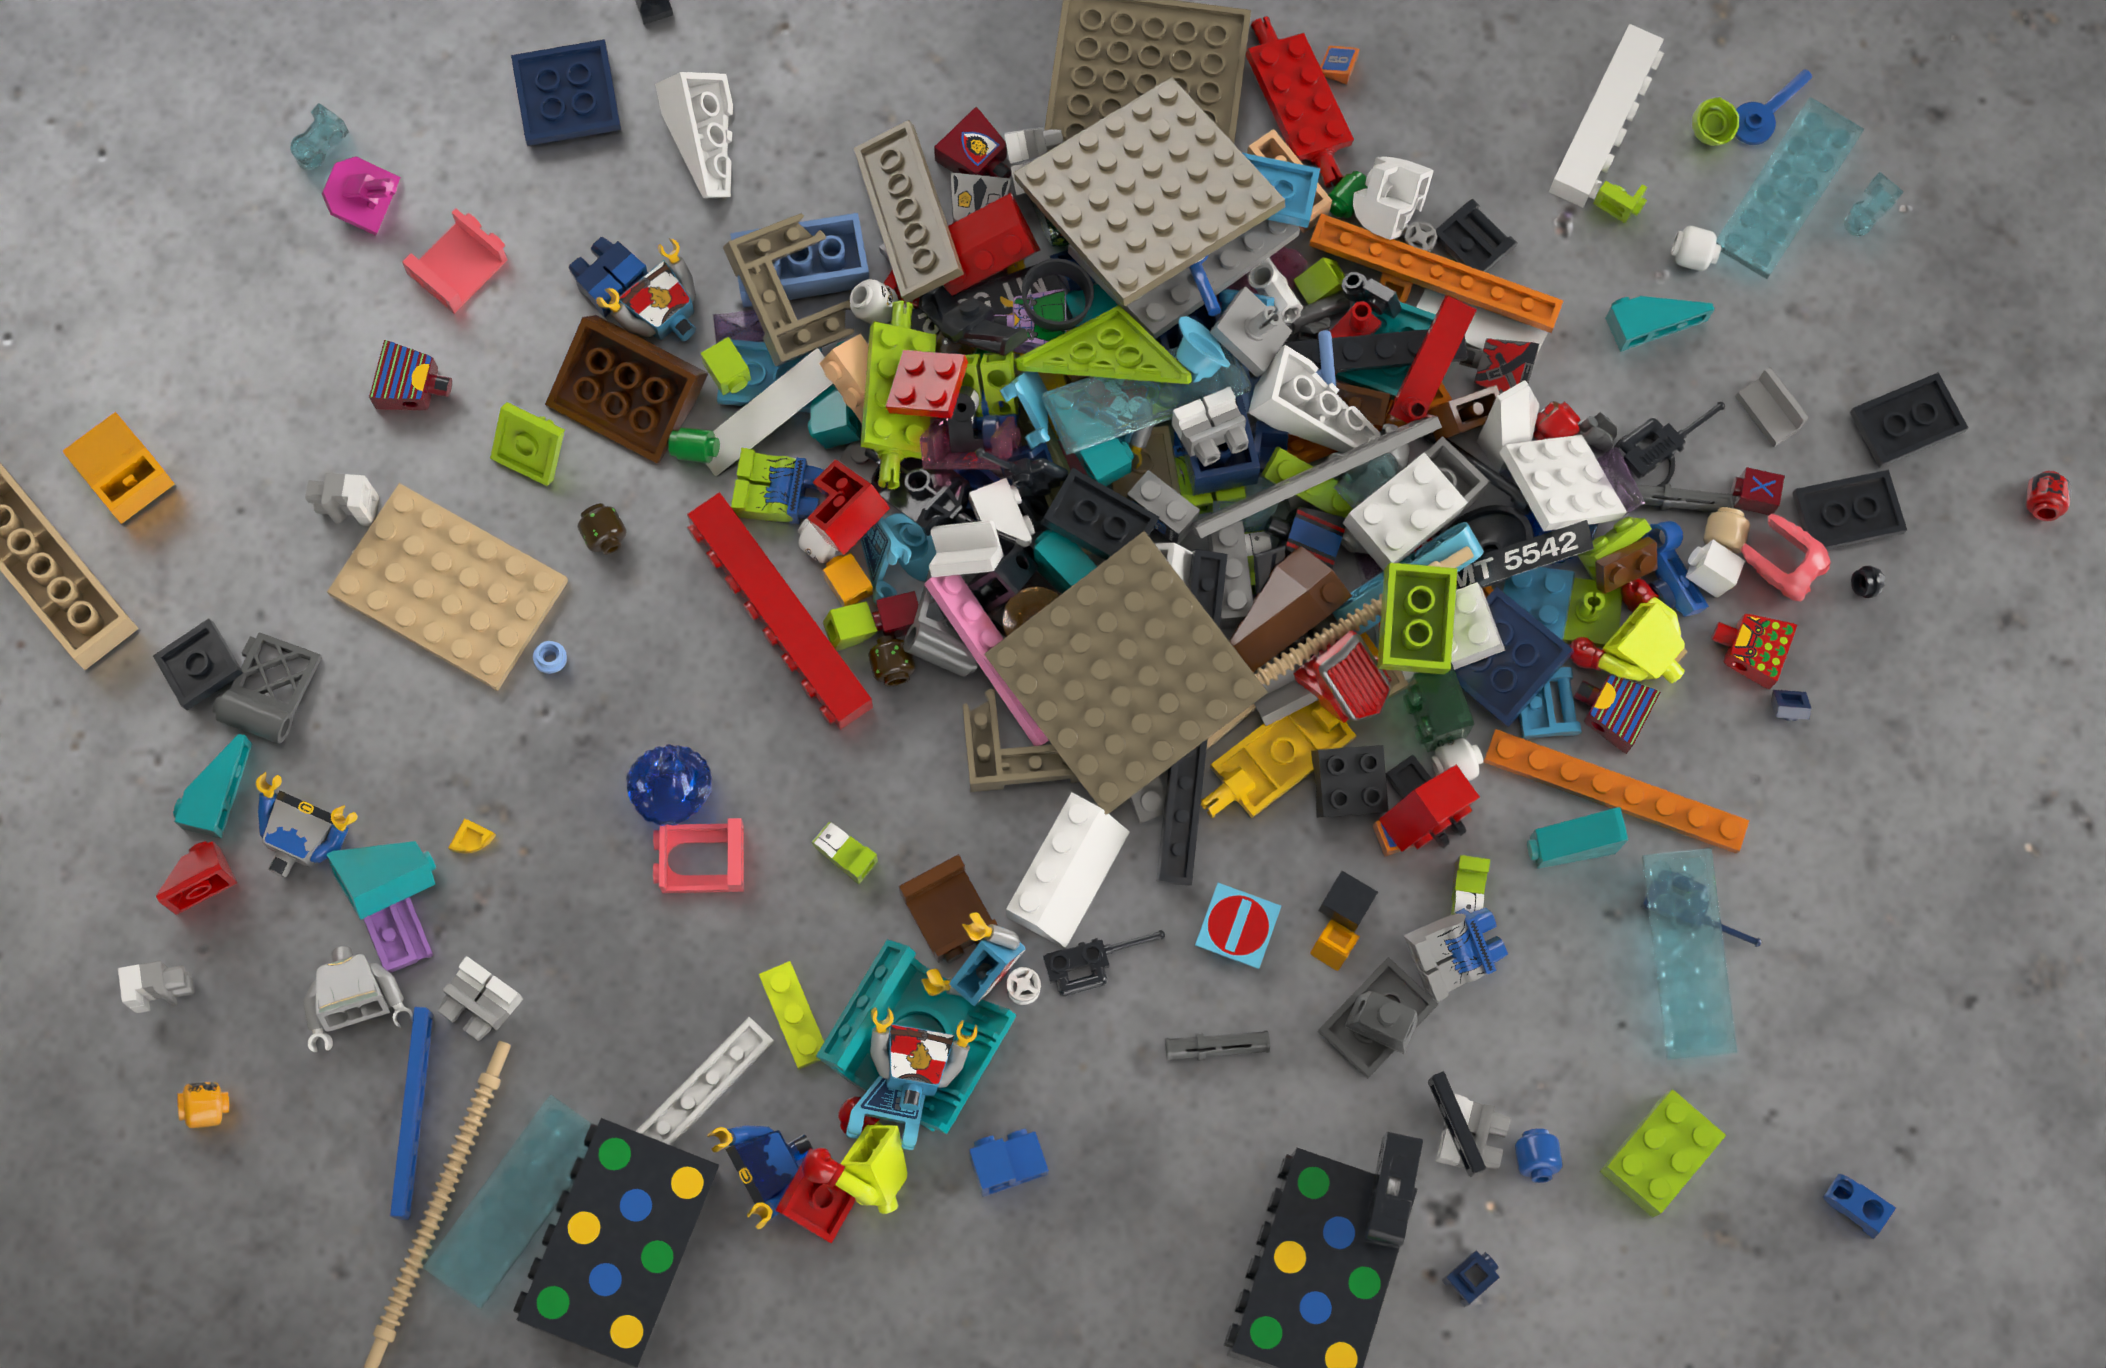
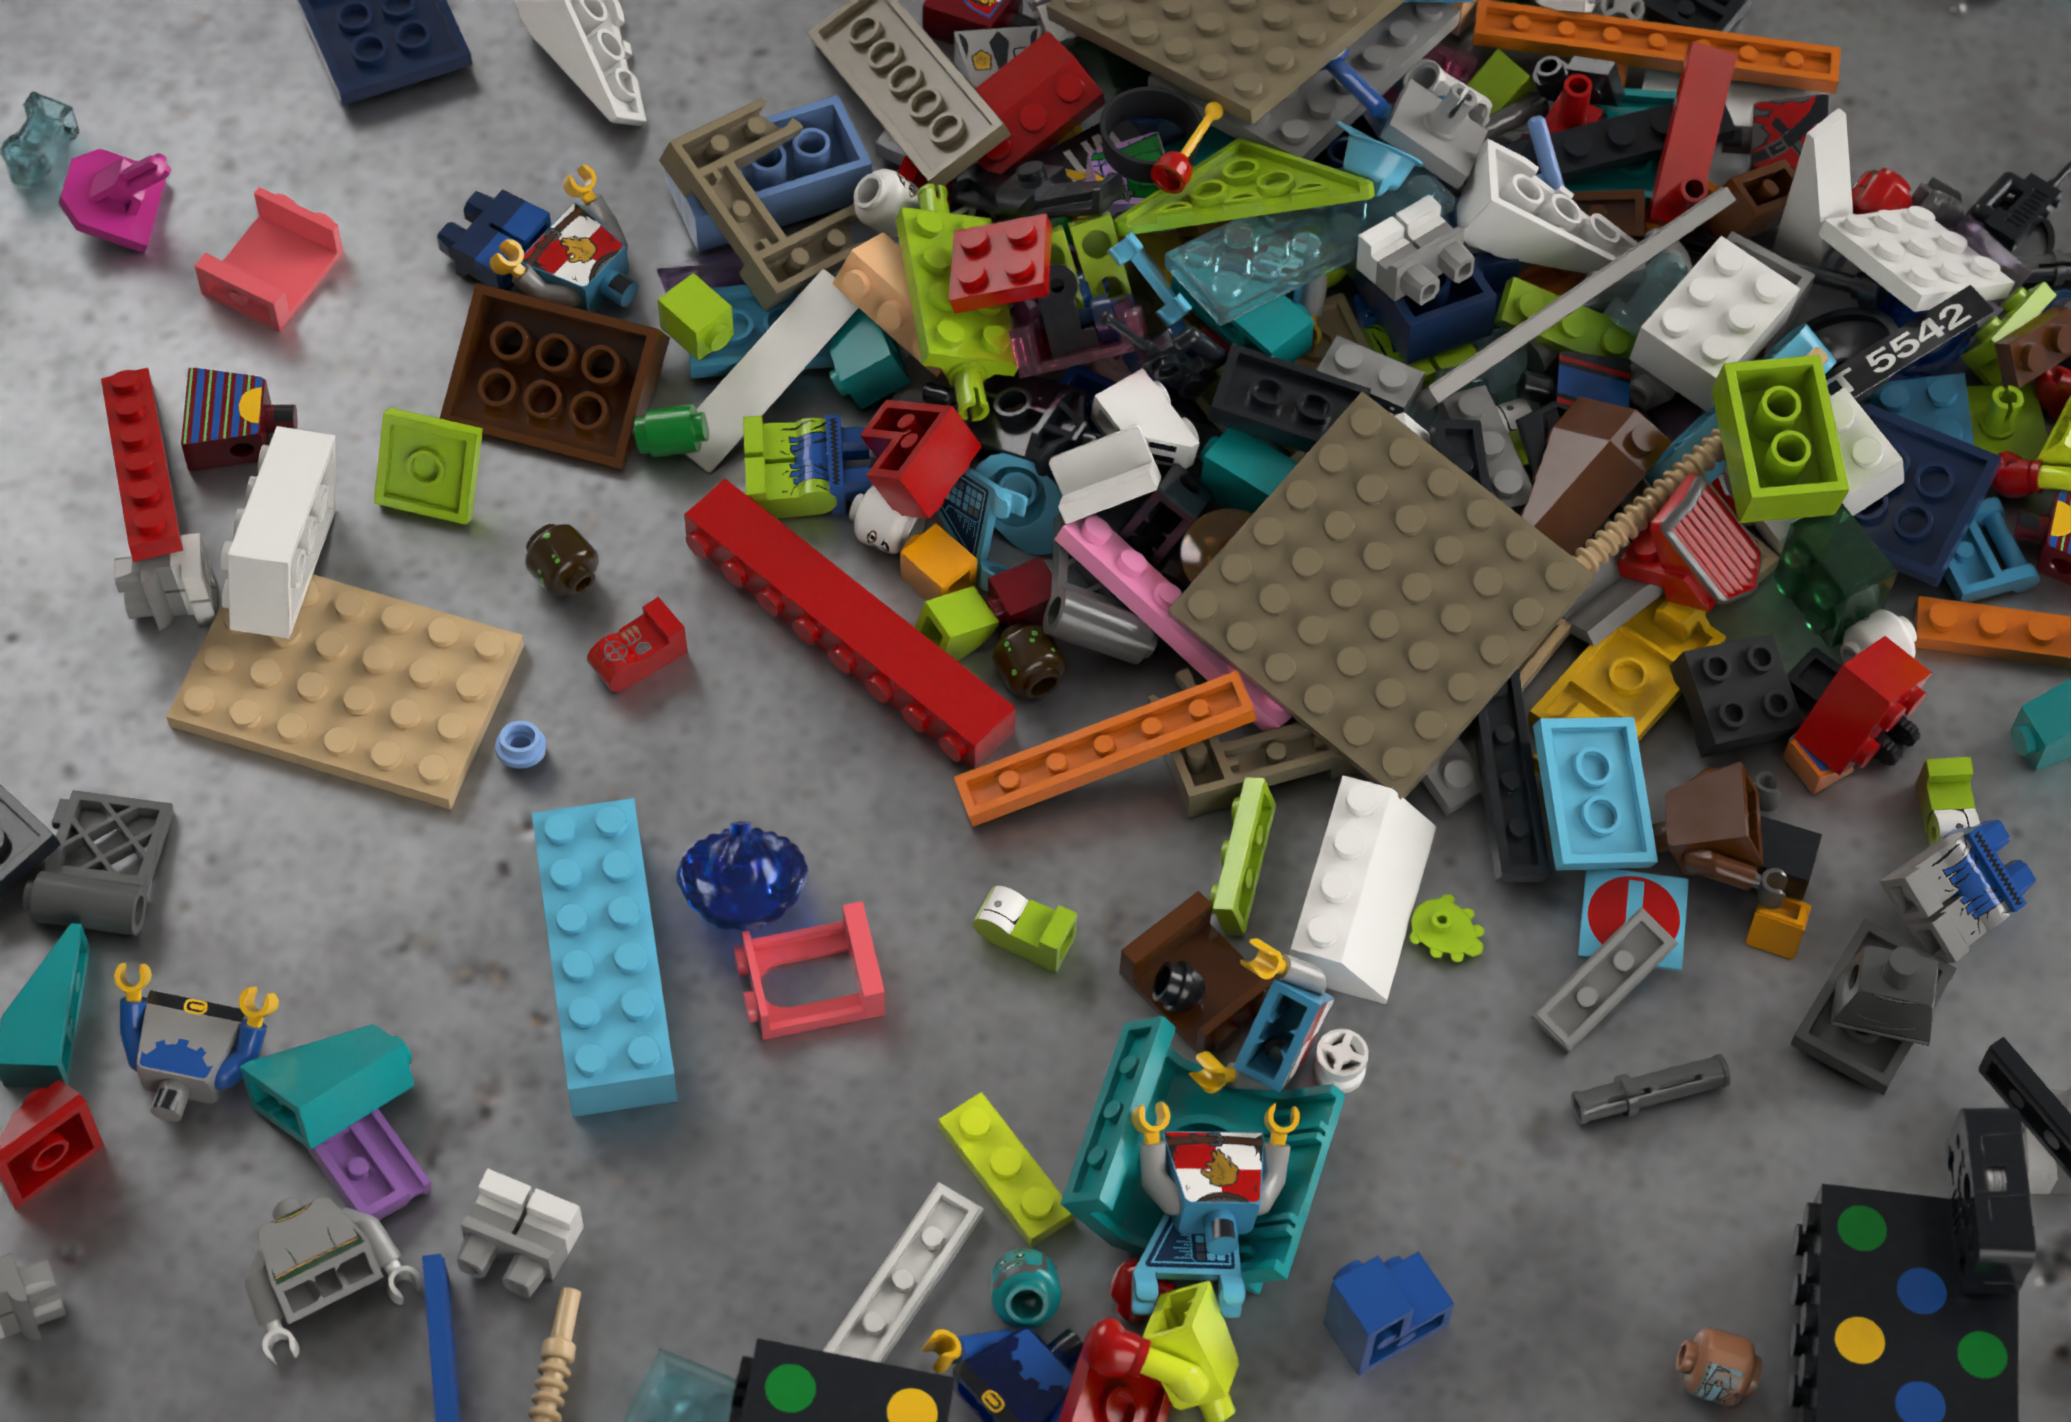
camera: 10 degrees left, 15 degrees down
yellow tile [448,818,496,853] -> none
black piece [1043,930,1165,996] -> none
teal slope [1605,296,1715,352] -> none
none -> red plate [101,367,183,562]
none -> white brick [221,426,336,639]
none -> medium azure brick [532,798,678,1117]
none -> red leg [587,597,688,692]
none -> orange plate [954,670,1257,827]
none -> teal head [989,1248,1061,1329]
none -> red hinge [1150,101,1224,194]
none -> black plate [1152,960,1206,1012]
none -> lime plate [1210,777,1276,936]
none -> lime piece [1409,894,1485,963]
none -> light grey tile [1530,907,1679,1054]
none -> medium azure plate [1533,717,1658,870]
none -> reddish brown torso [1652,762,1788,909]
none -> nougat head [1676,1327,1762,1406]

